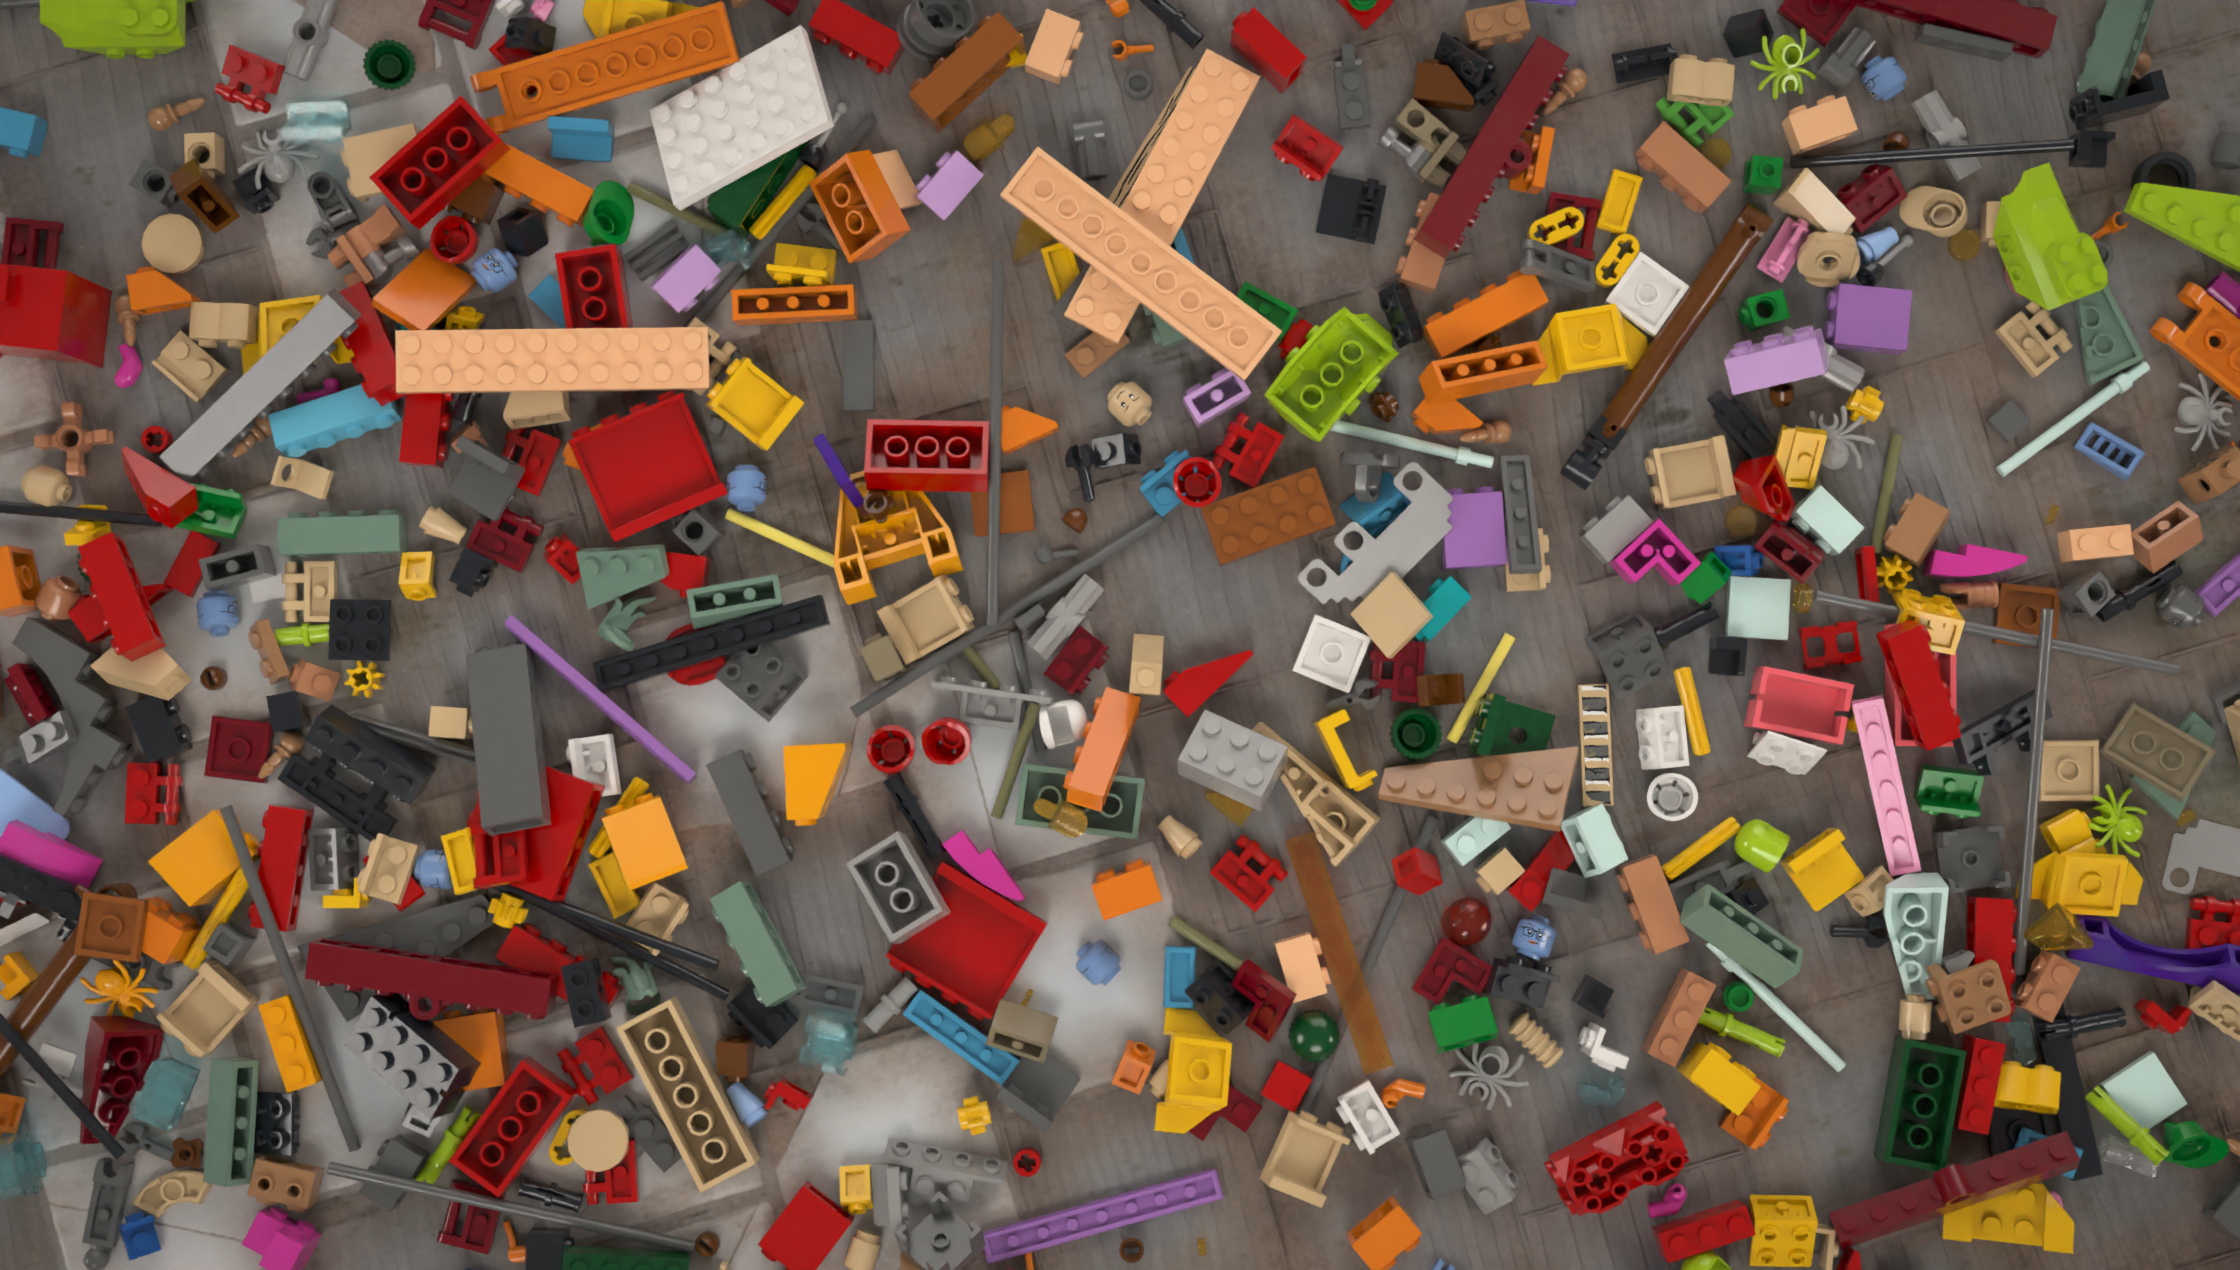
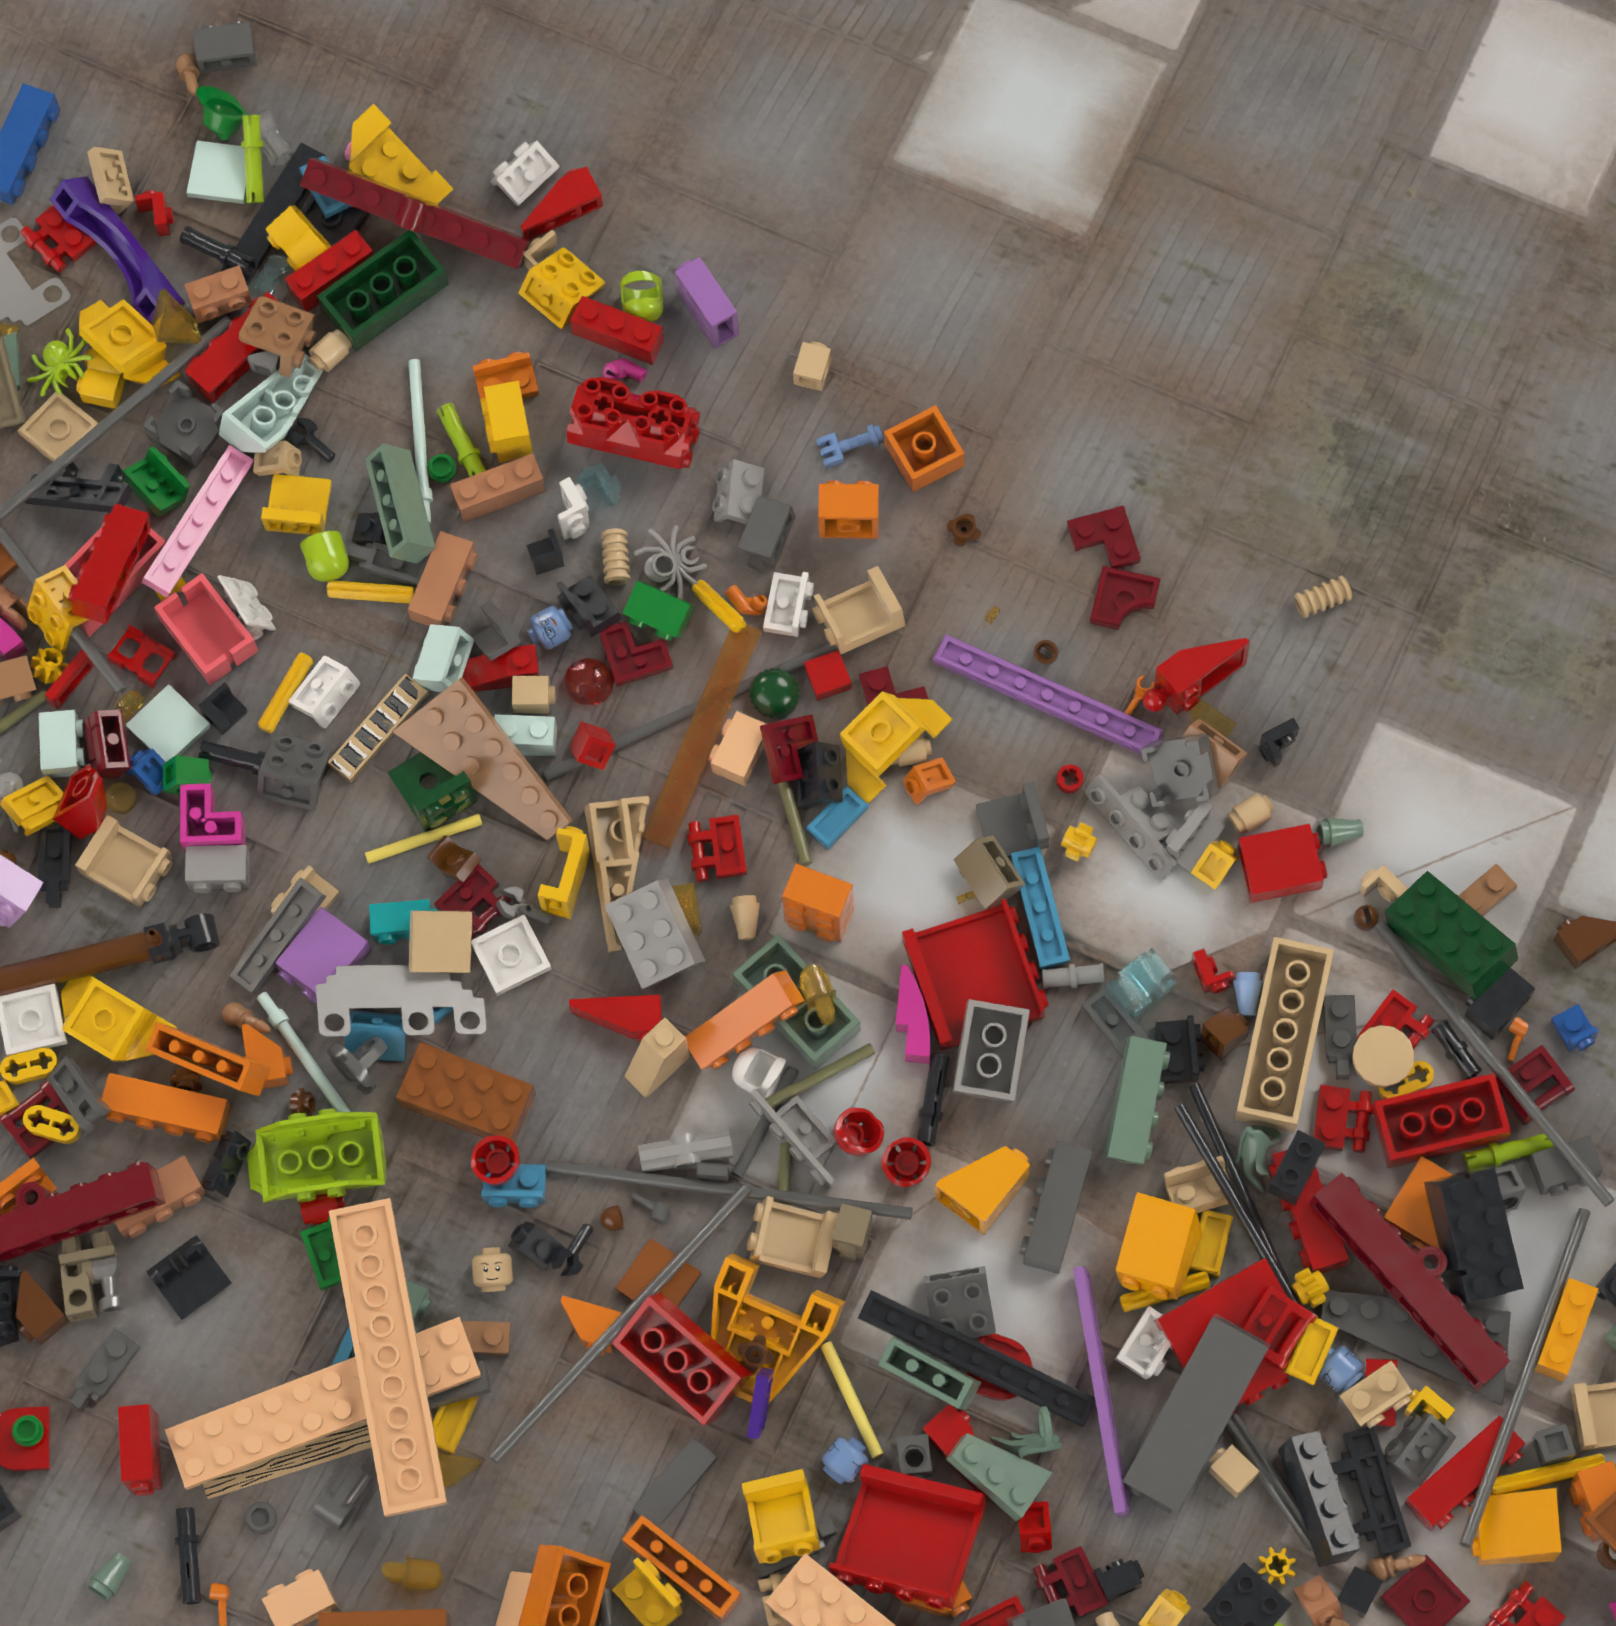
camera: 135 degrees left, 15 degrees down
lavender brick [915,150,984,221] -> none
dark red bracket [1043,626,1110,696] -> none
medium blue head [1076,940,1121,986] -> none
orange hand [1111,40,1154,61] -> none
lavender brick [1183,368,1251,428] -> none
red plate [1212,412,1284,489] -> none
red bracket [1270,114,1344,182] -> none
dark green hat [1389,708,1442,760] -> none
white helmet [1647,773,1698,821] -> none
none -> yellow axle [692,580,746,633]

